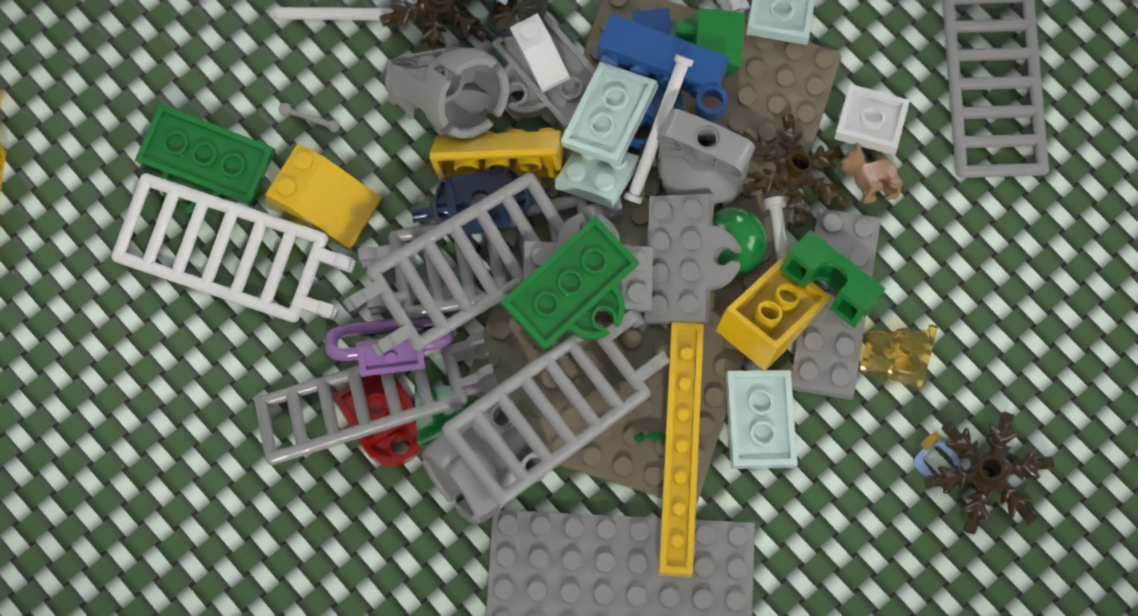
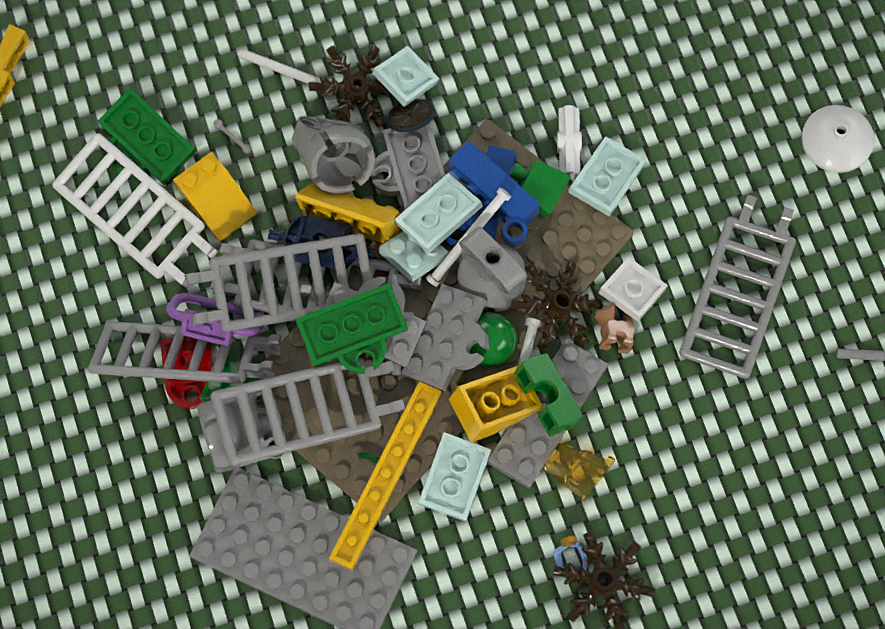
camera: 25 degrees right, 0 degrees up
white slope [510,13,570,93] -> none

